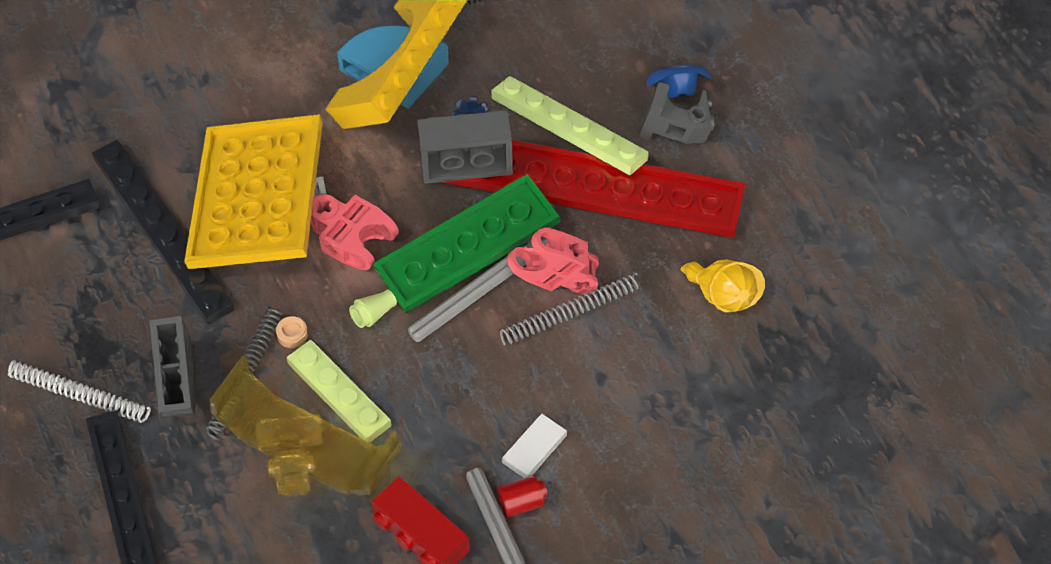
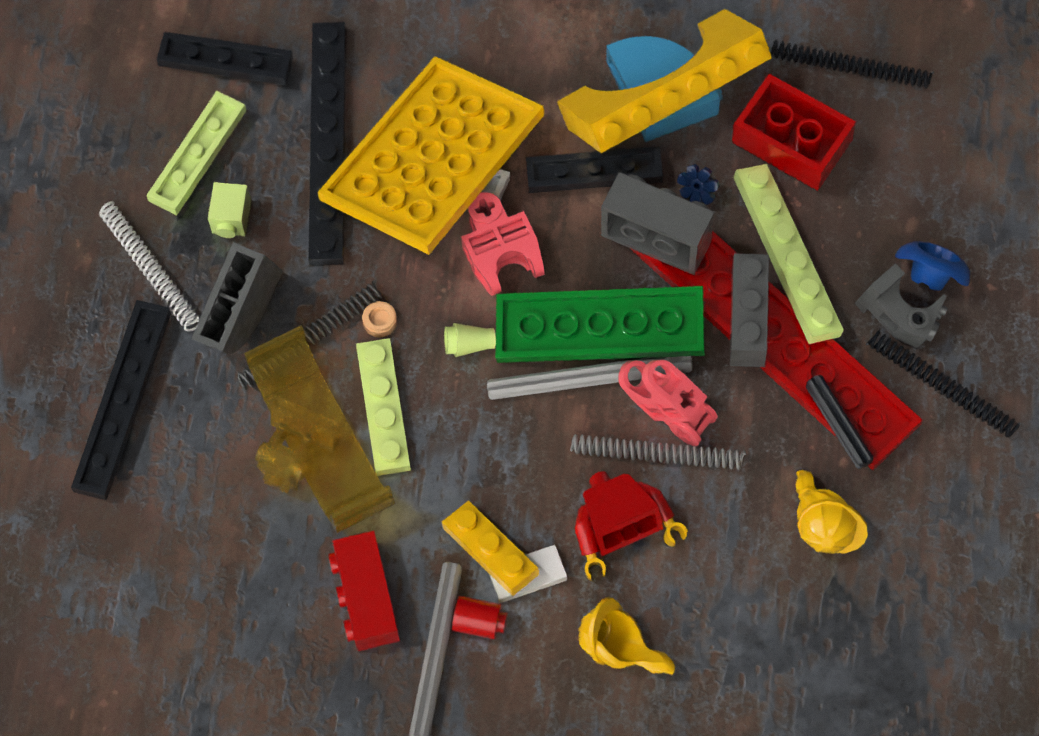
camera: 35 degrees right, 10 degrees up
none -> yellowish green plate [146,91,247,215]
none -> yellowish green brick [208,182,251,238]
none -> yellow plate [442,500,540,597]
none -> black plate [526,146,663,193]
none -> red torso [575,471,687,581]
none -> yellow piece [578,597,675,675]
none -> dark grey brick [730,253,769,367]
none -> red brick [732,74,856,191]
none -> black axle [806,375,874,469]
none -> black piece [866,330,1021,438]

